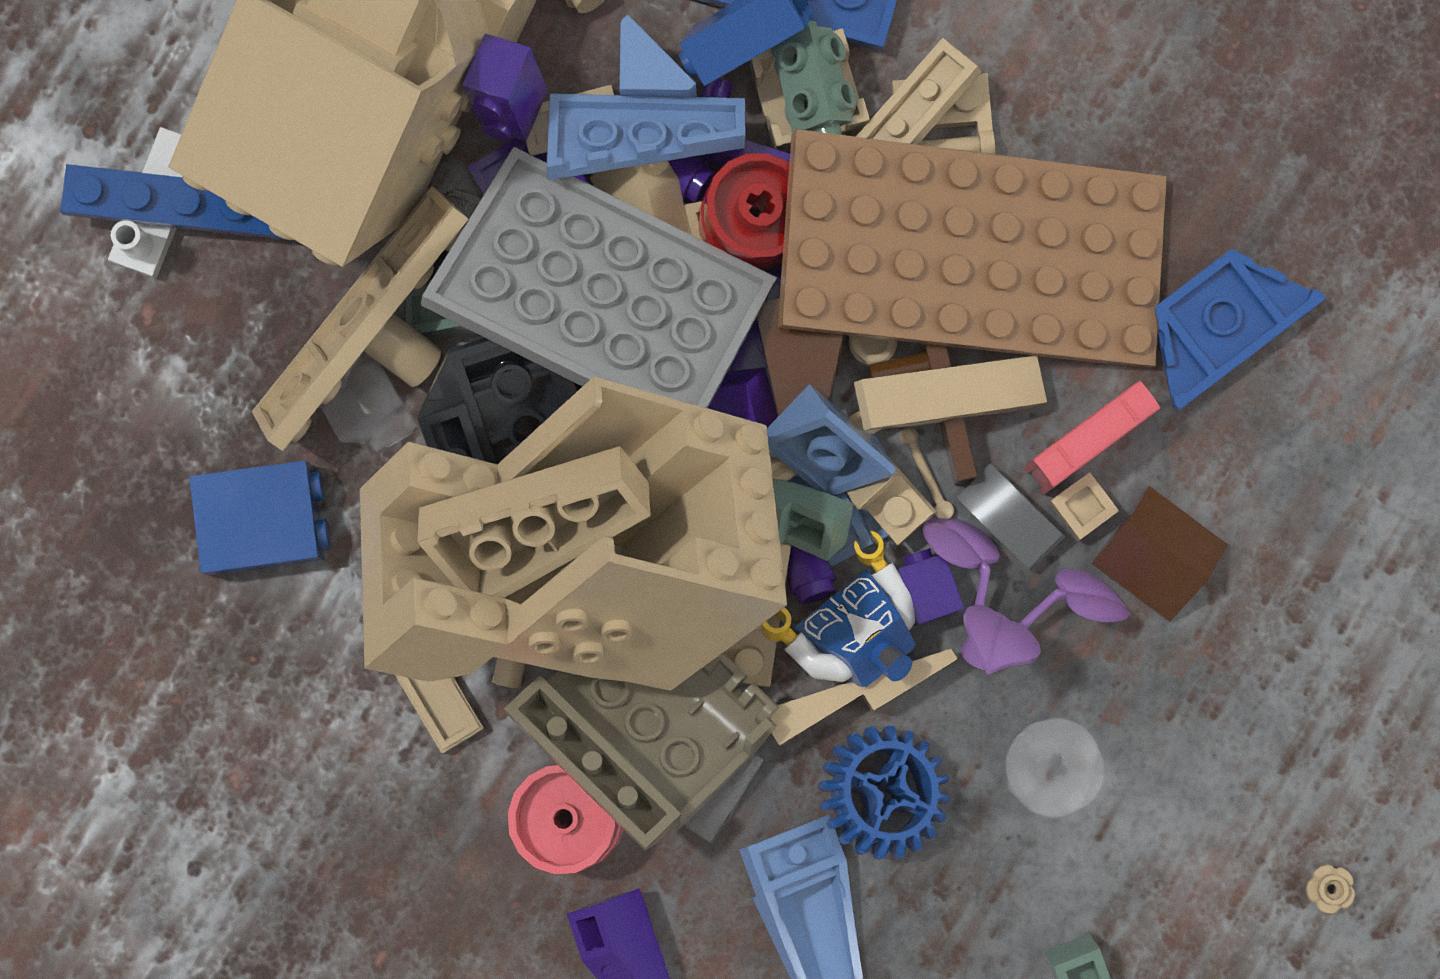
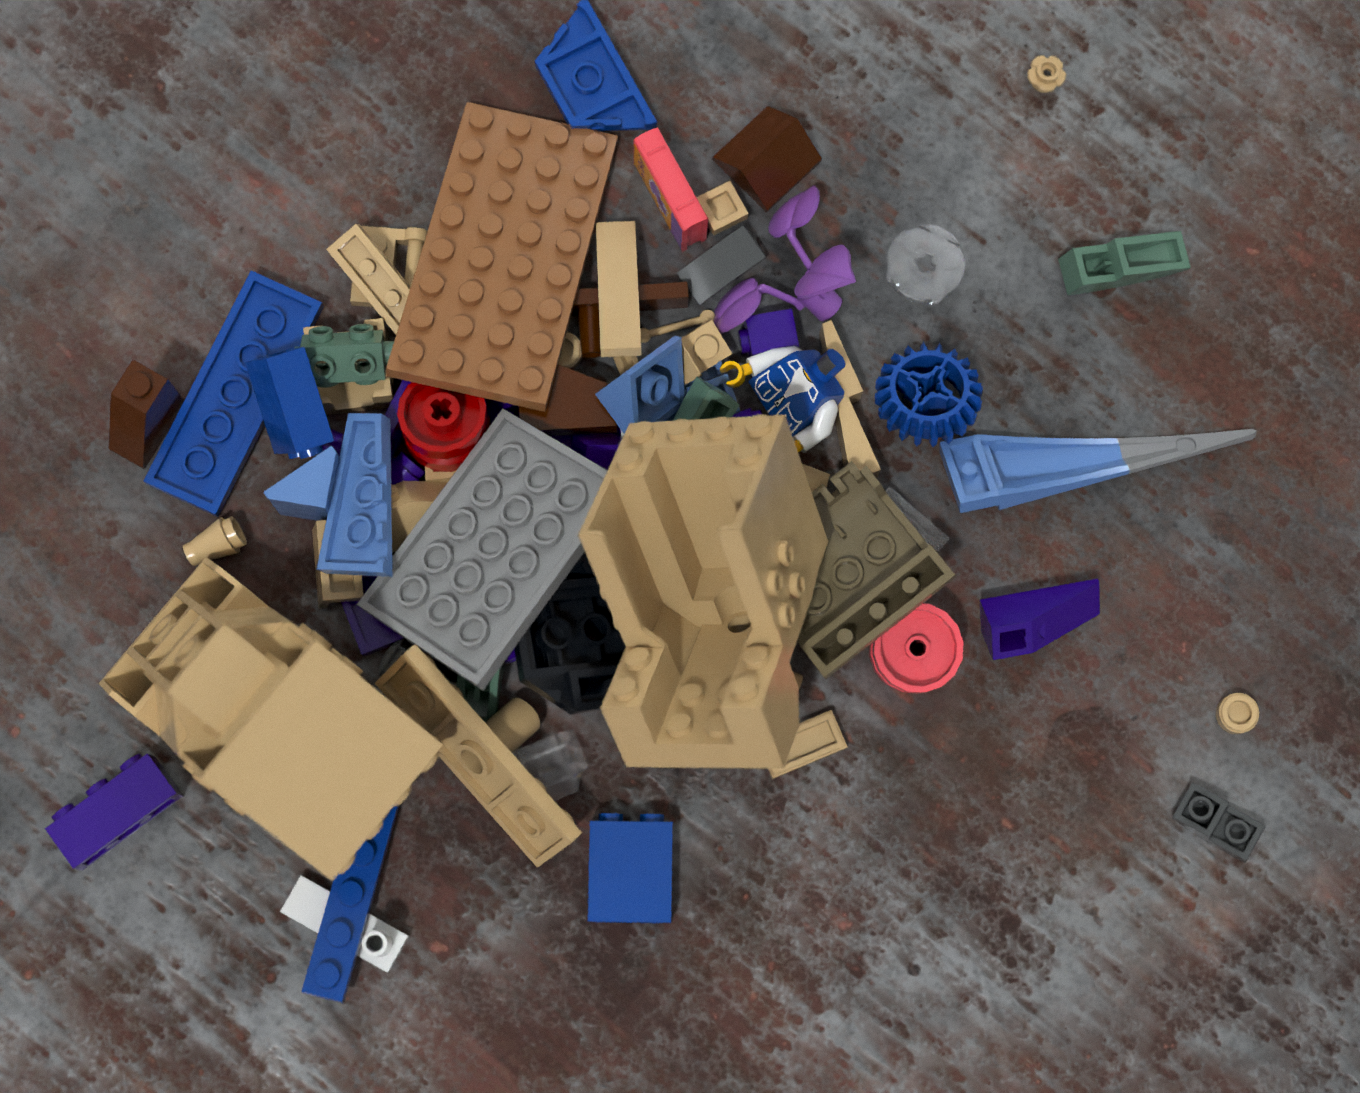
camera: 90 degrees left, 5 degrees down
tan wedge [417,446,651,598] -> none
dark purple brick [462,34,548,142] -> none

